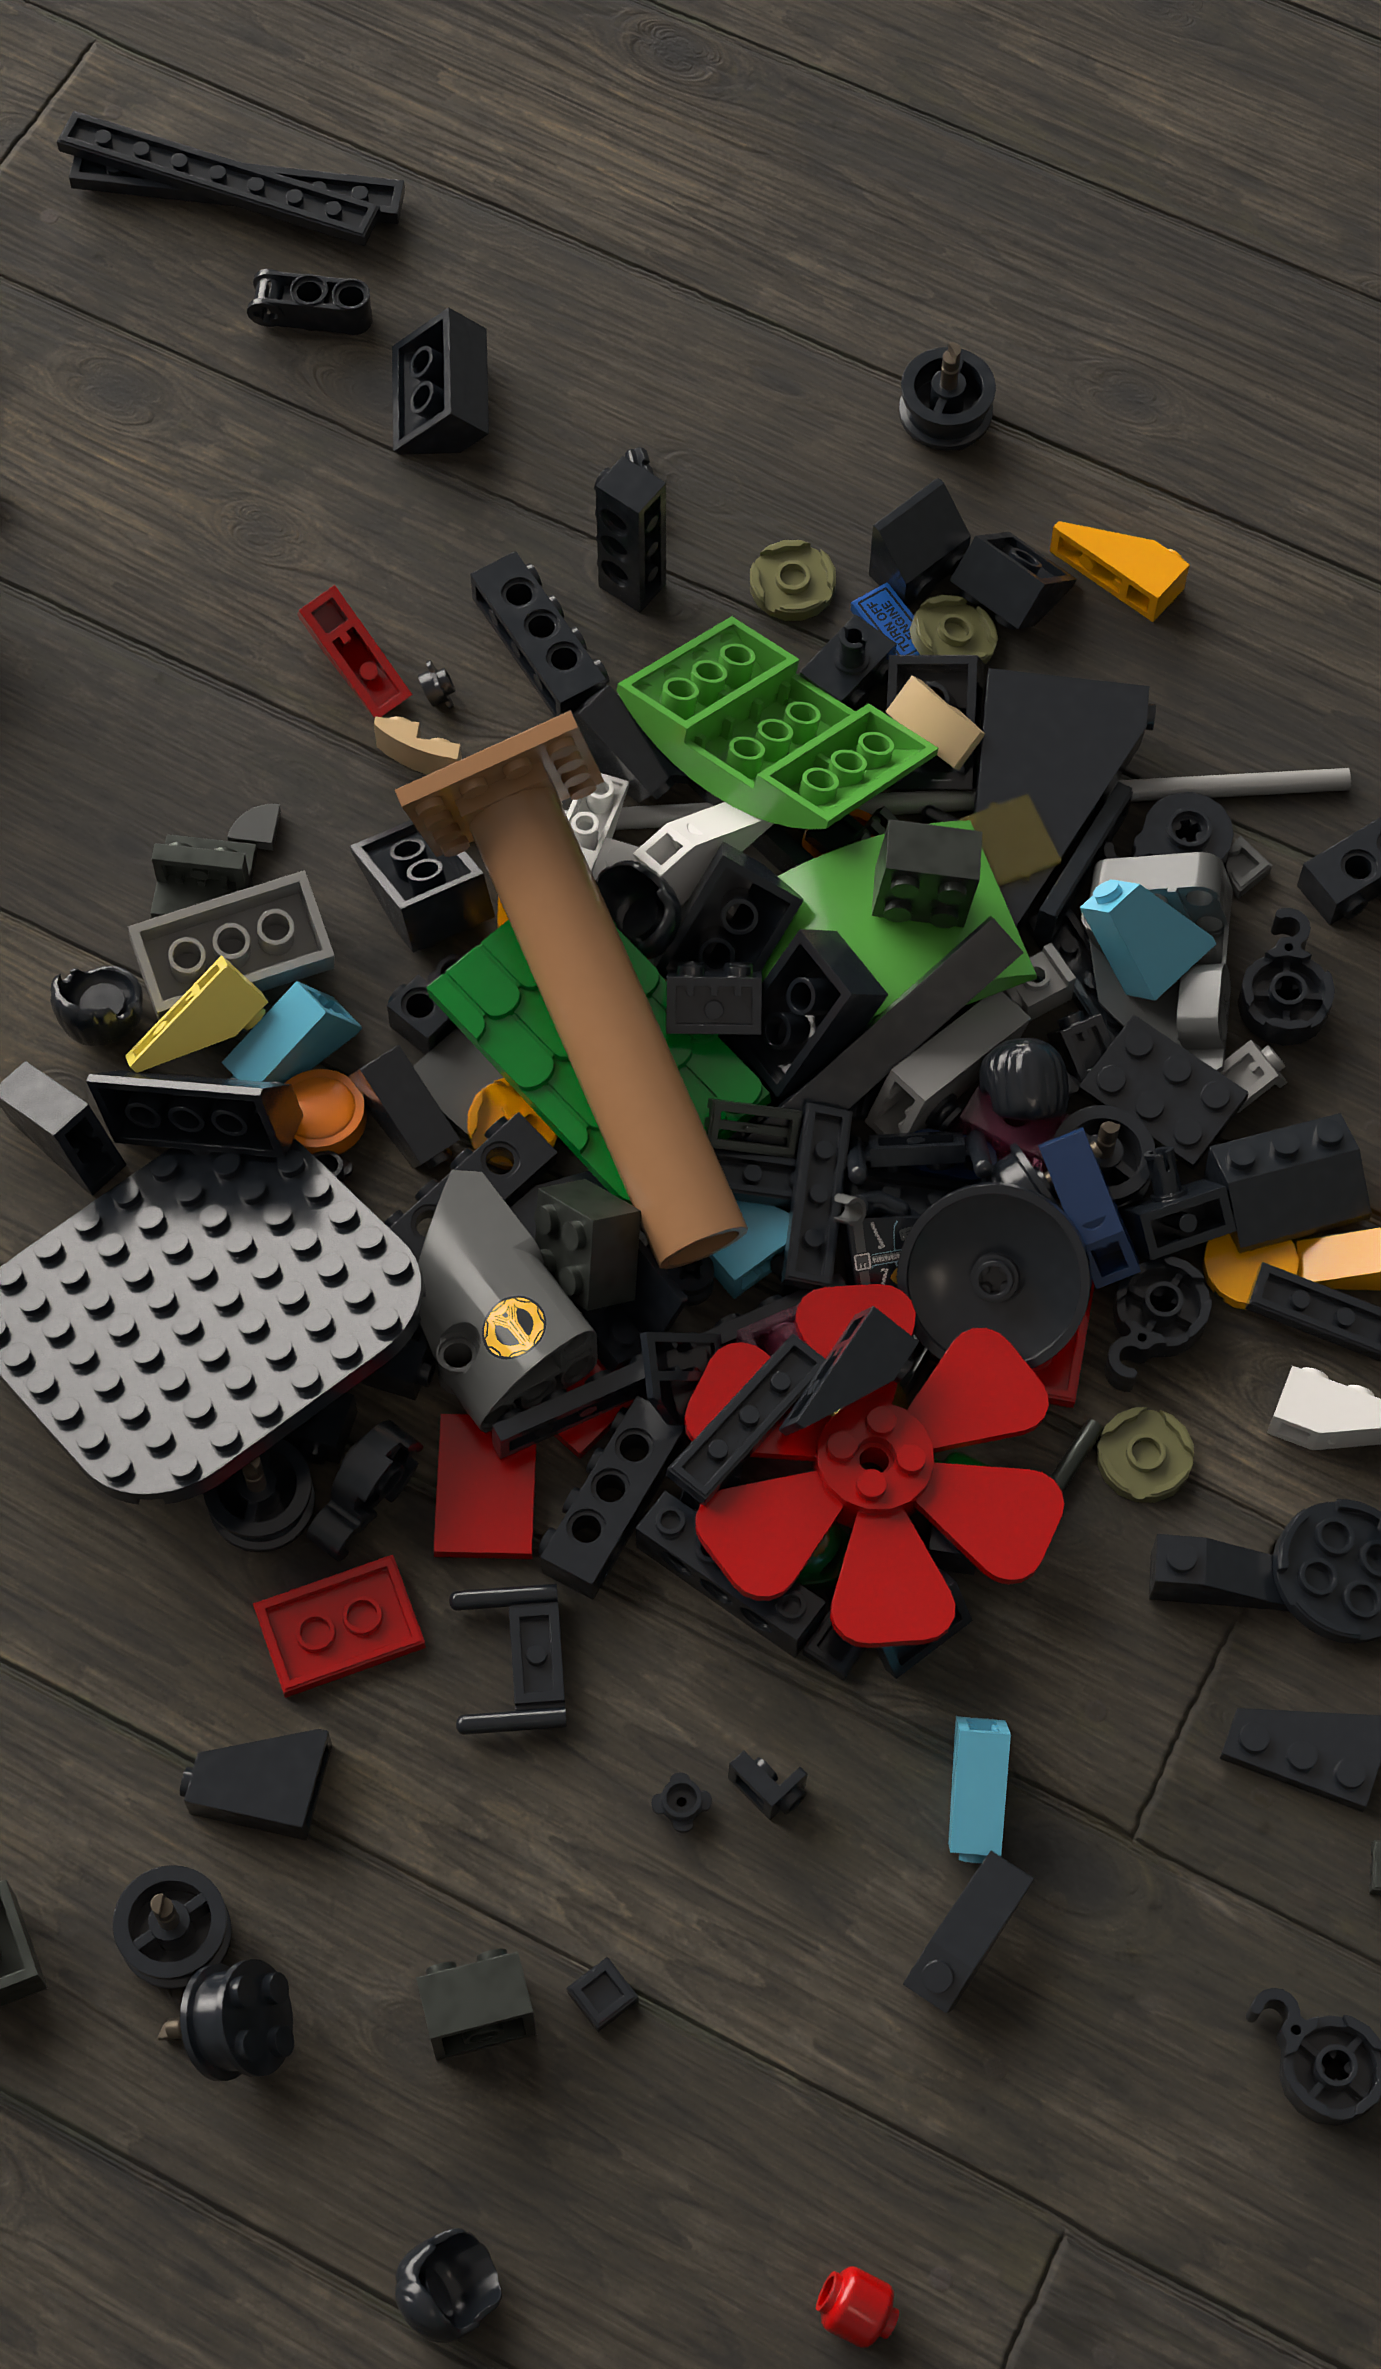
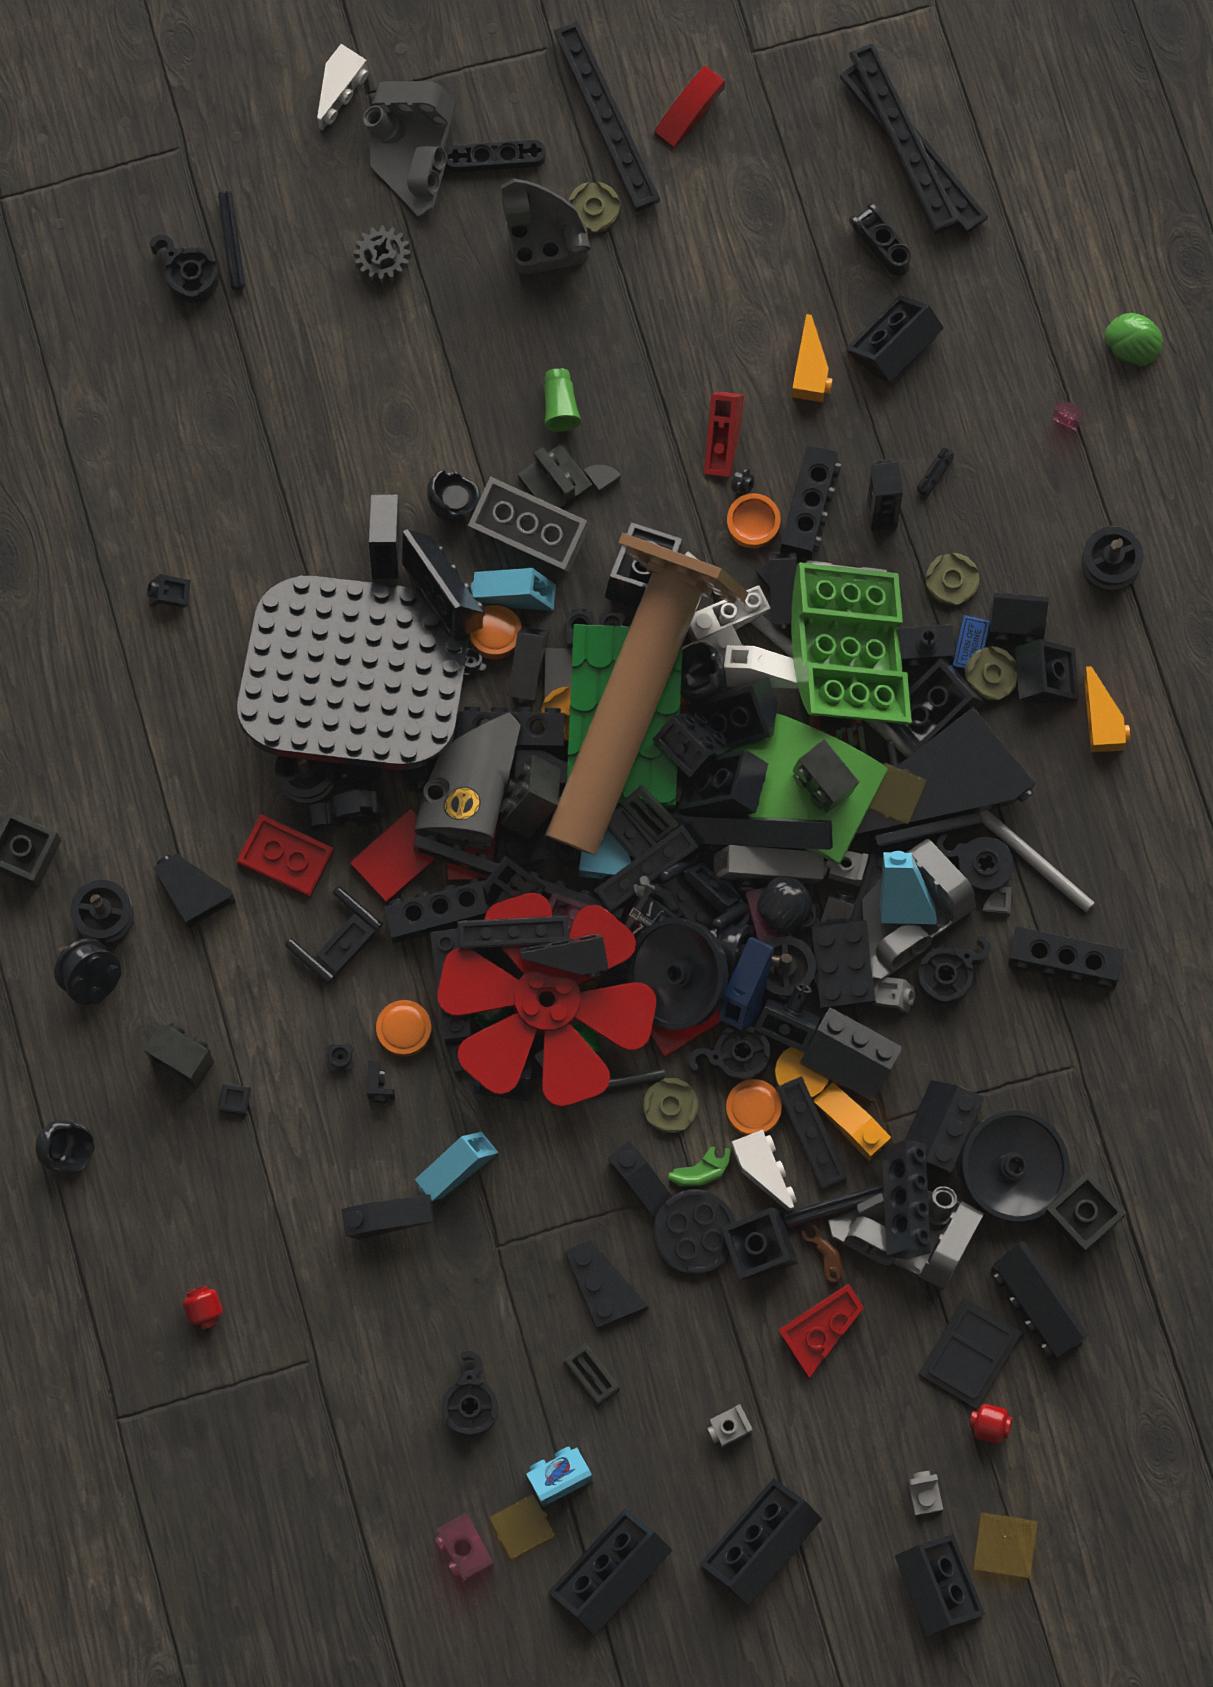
camera: 50 degrees right, 10 degrees up
light yellow slope [125,955,268,1073] -> none
tan slope [374,716,462,775] -> none
tan slope [886,676,985,770] -> none
none -> orange piece [376,1000,432,1057]
none -> bright green plant [544,368,582,432]
none -> bright green piece [668,1147,731,1187]
none -> orange piece [726,1079,782,1135]
none -> orange piece [727,493,781,548]
none -> light orange slope [792,314,832,403]
none -> clear pink plate [1052,401,1083,431]
none -> bright green piece [1105,313,1163,366]

